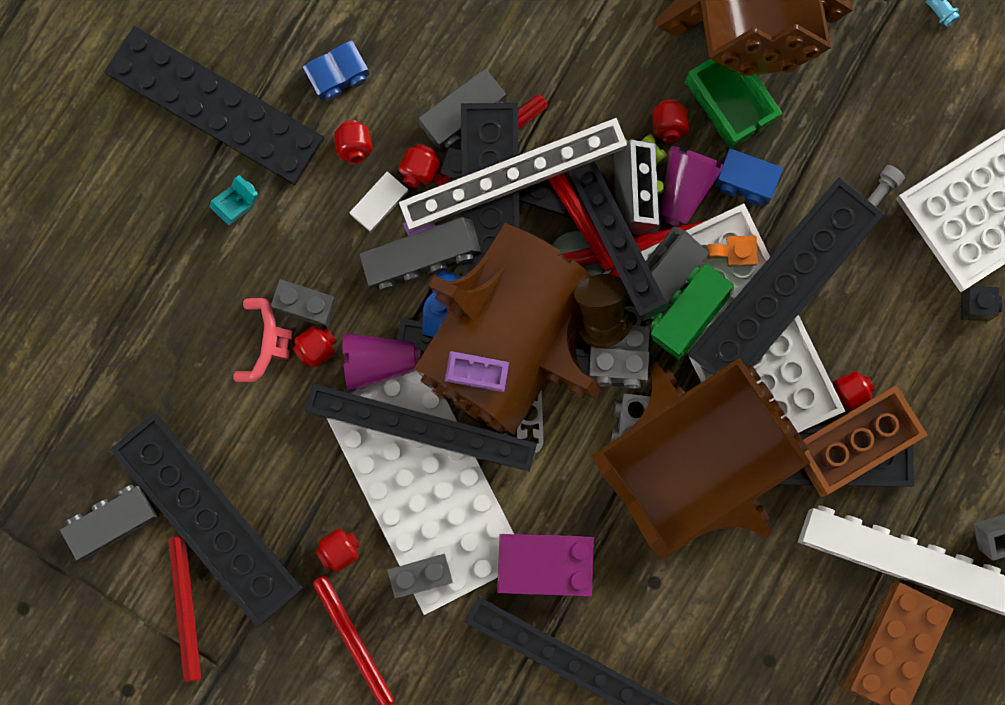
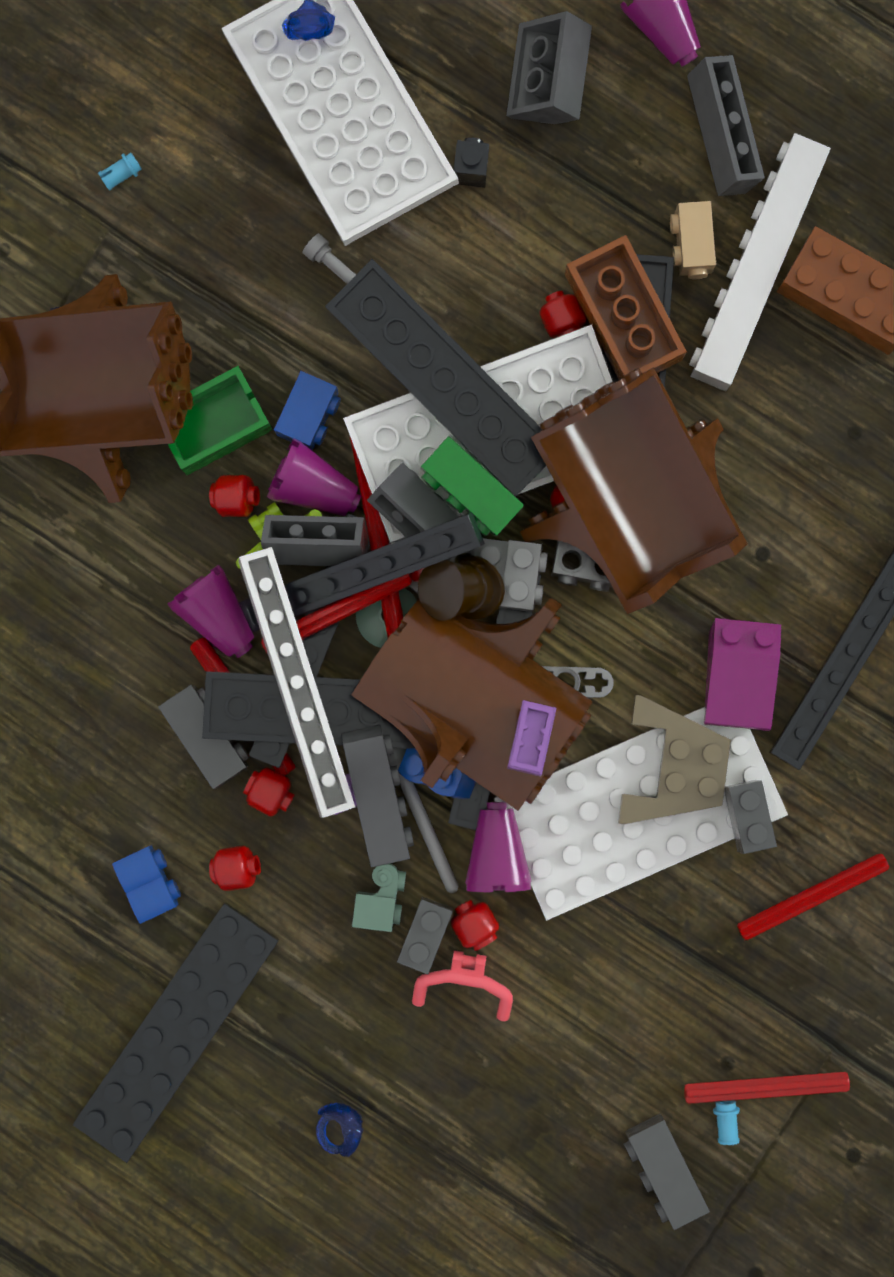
camera: 80 degrees left, 5 degrees up
black plate [110,412,303,627] -> none
teal bracket [209,175,258,225] -> none
black plate [305,384,537,472] -> none
red head [316,528,361,572] -> none
white tile [349,172,408,233] -> none
orange plate [707,236,758,267] -> none
none -> magenta cone [167,565,254,658]
none -> clear blue piece [316,1103,363,1157]
none -> sand green brick [352,863,406,932]
none -> light grey piece [388,748,458,893]
none -> dark tan wing [618,695,731,824]
none -> tan brick [670,201,716,279]
none -> medium azure pin [713,1101,740,1145]

